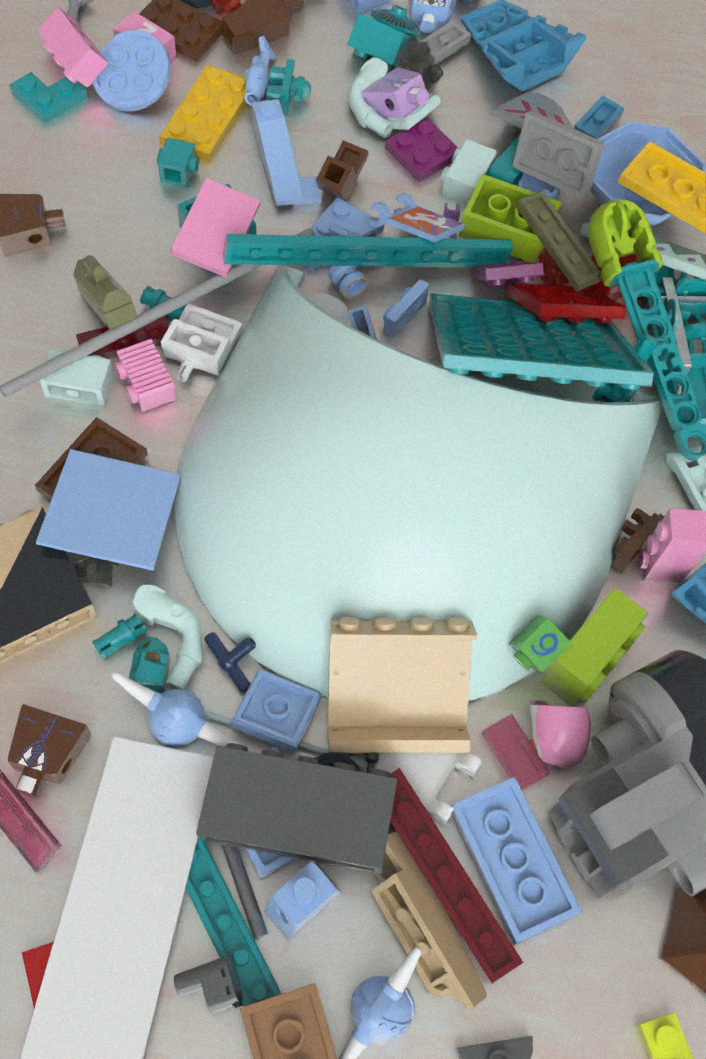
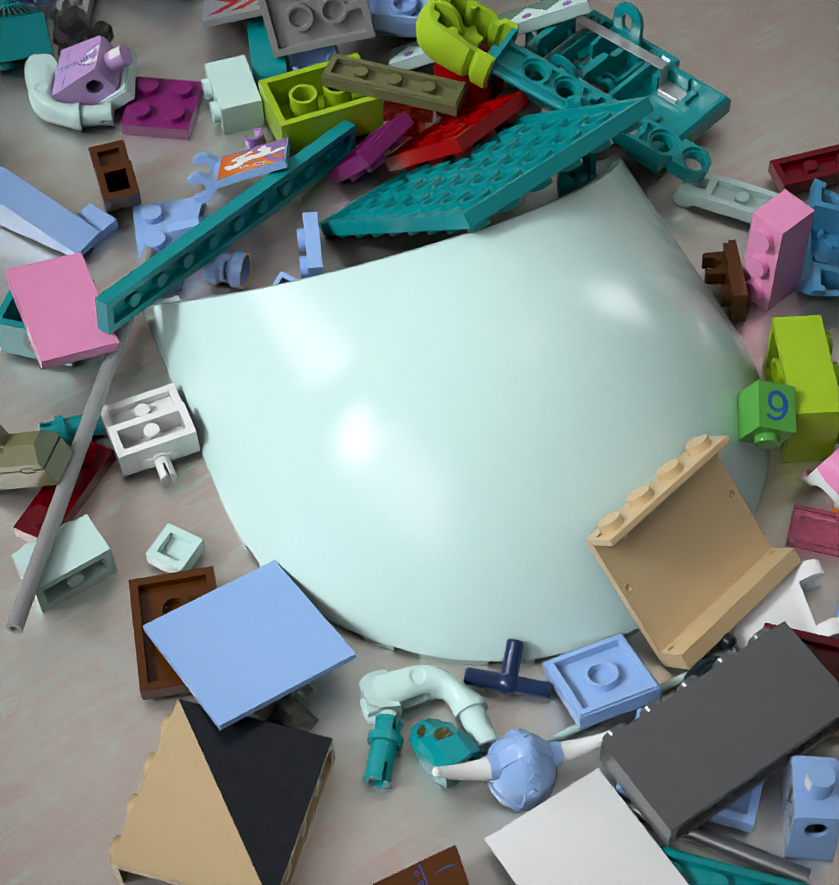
camera: 35 degrees left, 10 degrees down
bright pink brick [114,339,176,412] -> none
none -> light aqua plate [145,523,205,573]

